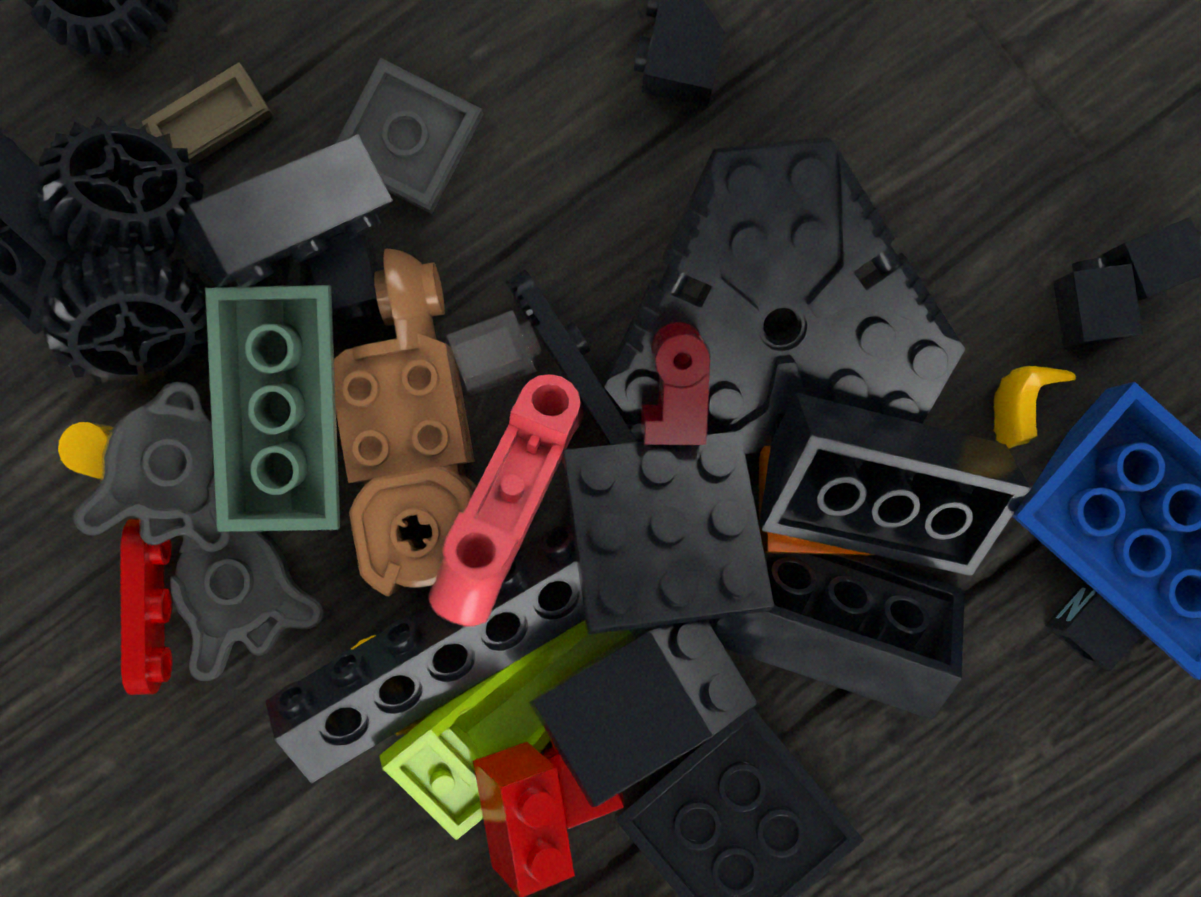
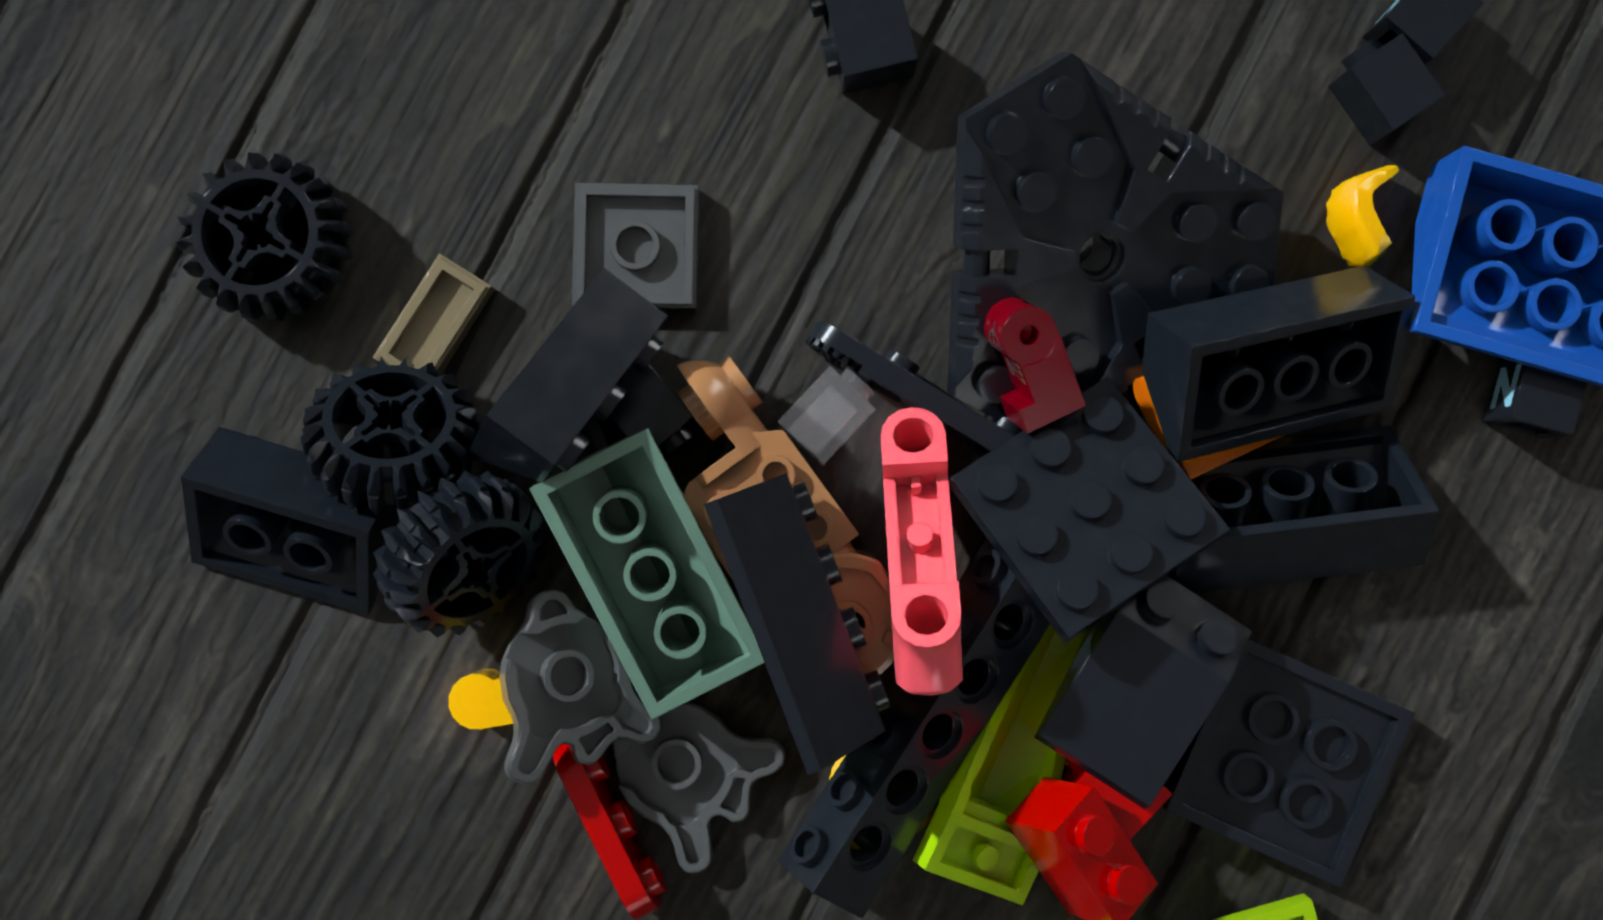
camera: 25 degrees left, 0 degrees up
none -> black slope [704,473,891,775]

